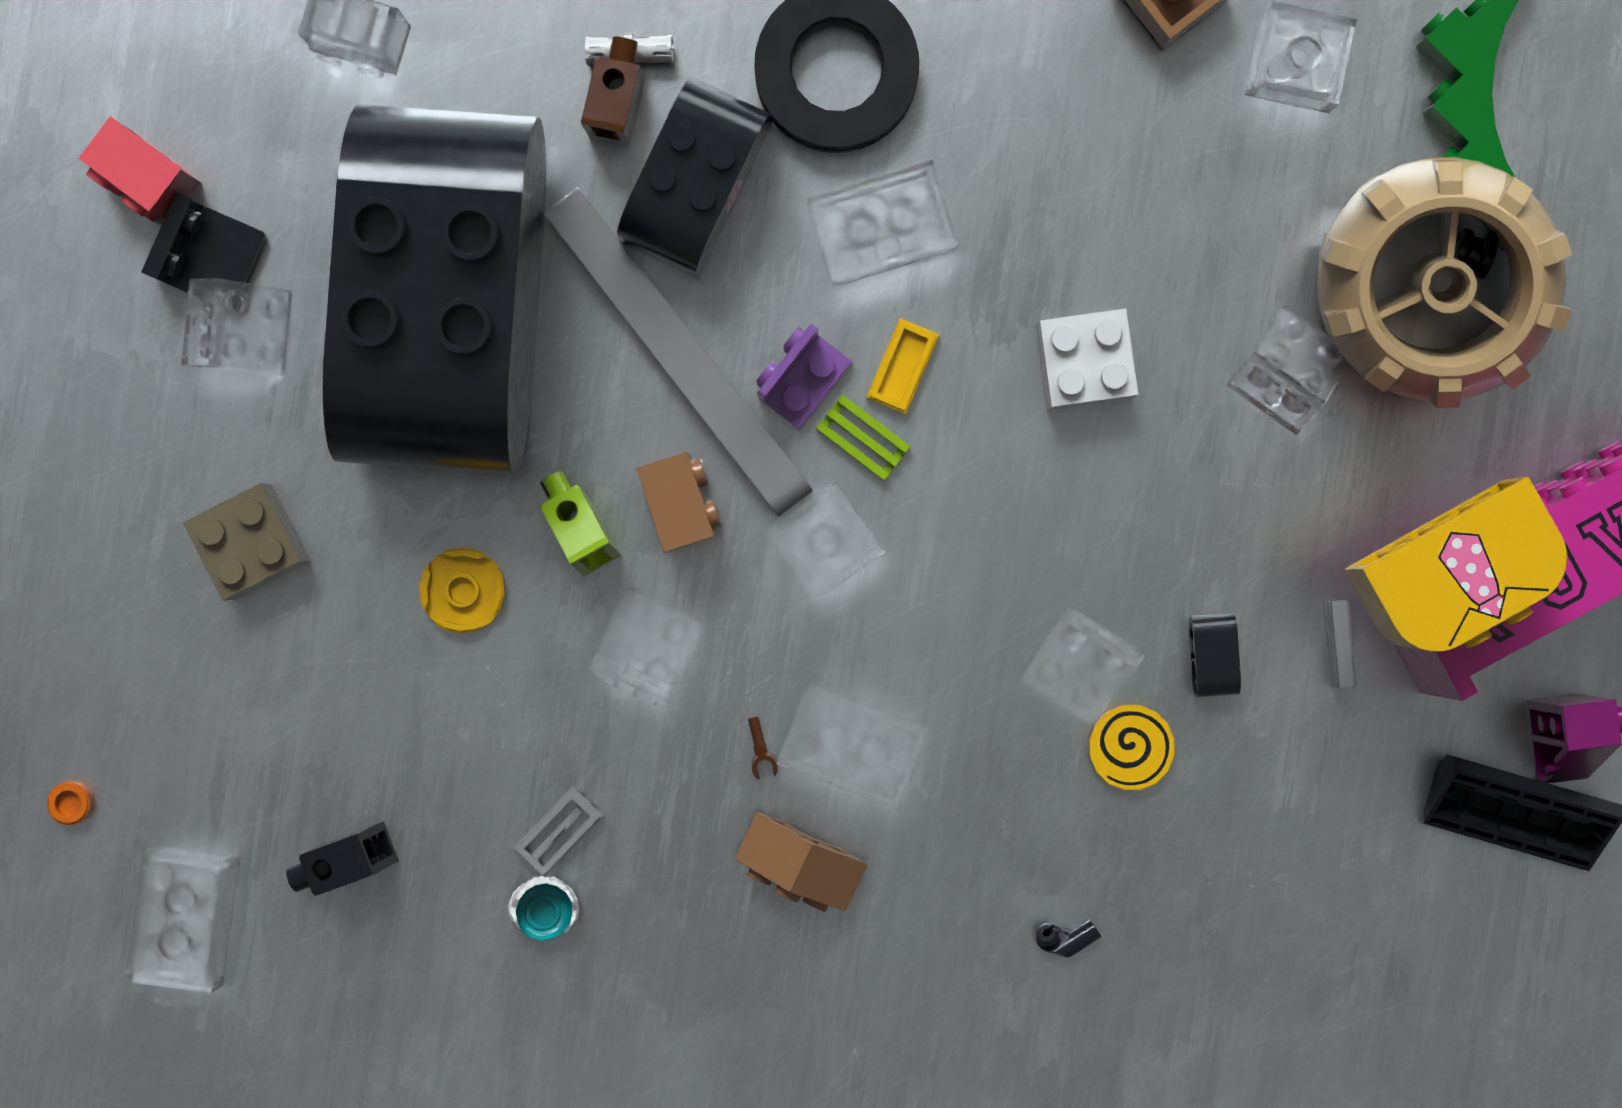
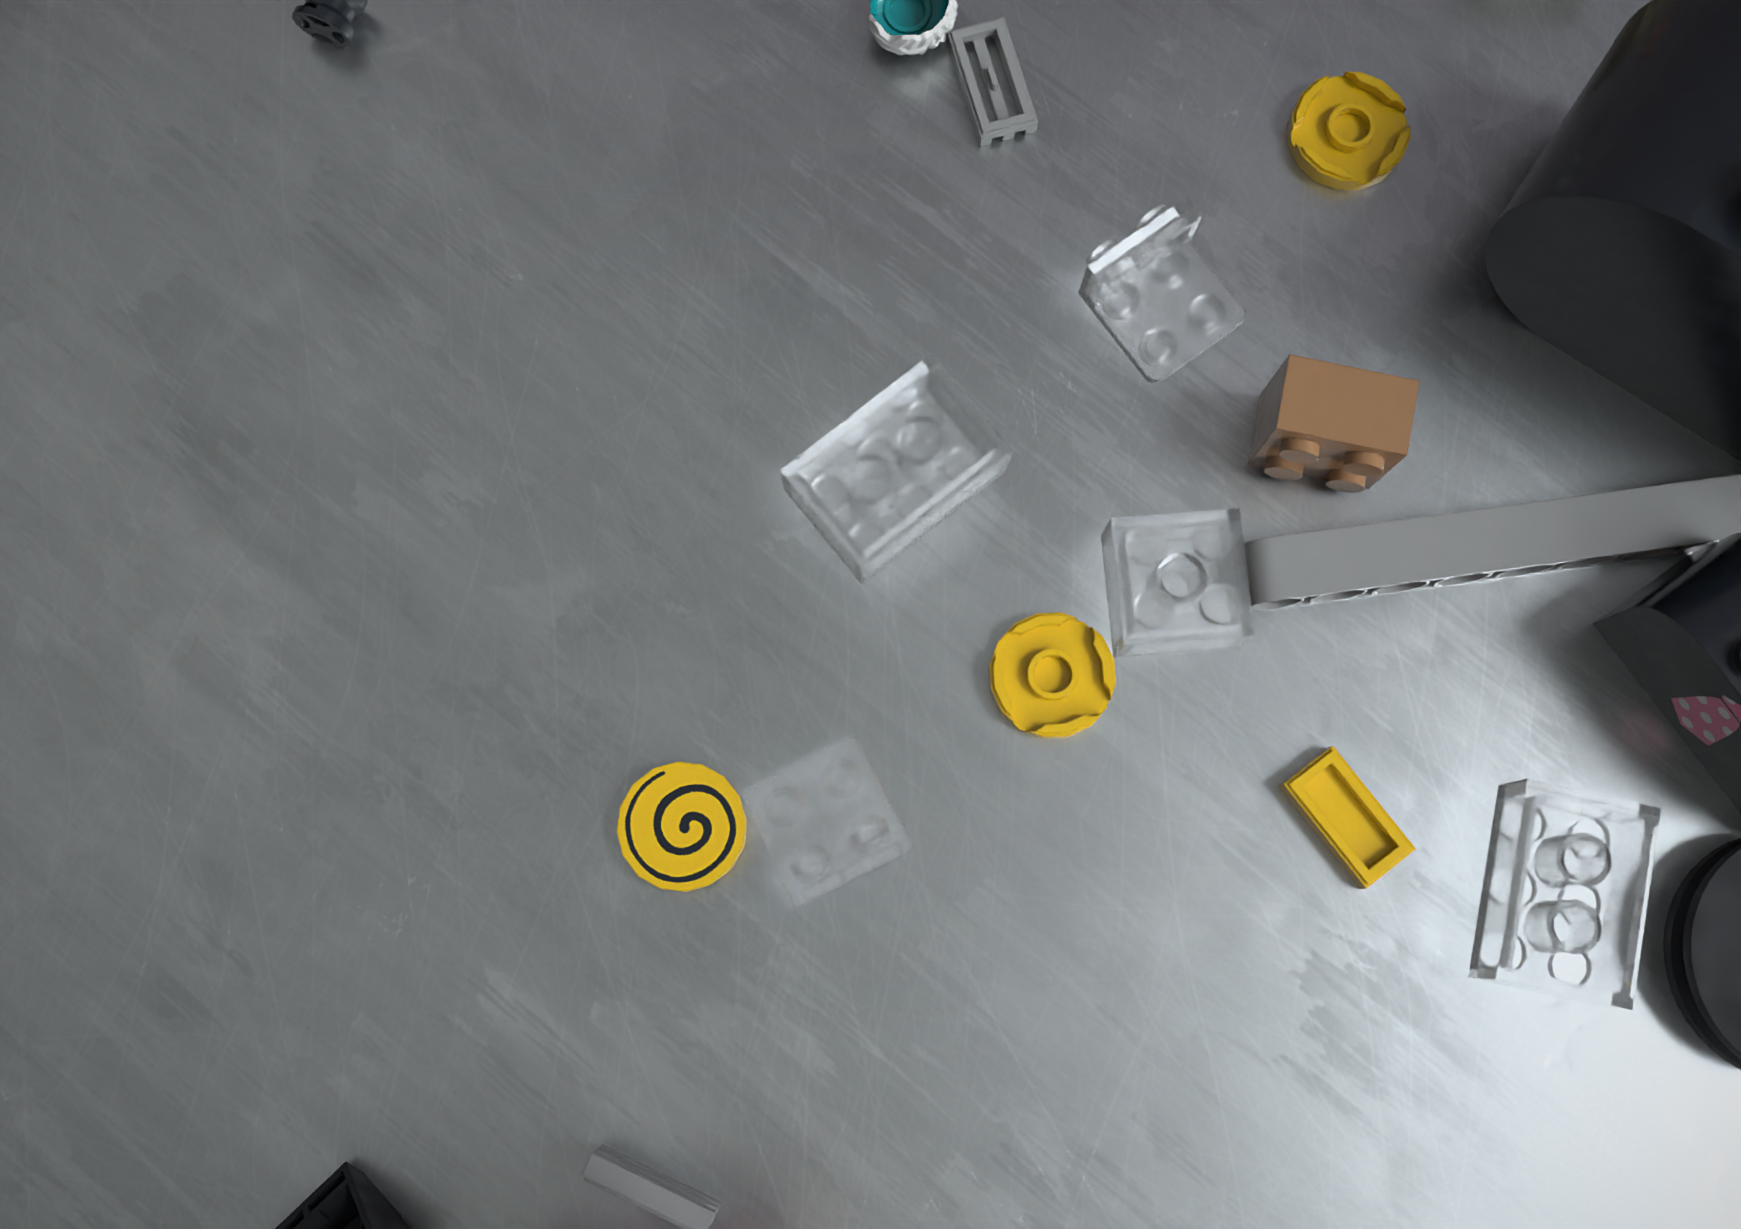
camera: 120 degrees right, 10 degrees down
lime torso [540,471,622,576] -> none
medium nougat brick [735,812,868,912] -> none
reddish brown hand [748,717,778,779] -> none
medium lavender bracket [756,323,852,430] -> none
lime tile [816,394,911,481] -> none
white brick [1035,308,1139,410] -> none
black arm [1036,919,1101,958] -> none
black beam [1188,612,1241,697] -> none
none -> yellow tile [988,612,1116,739]

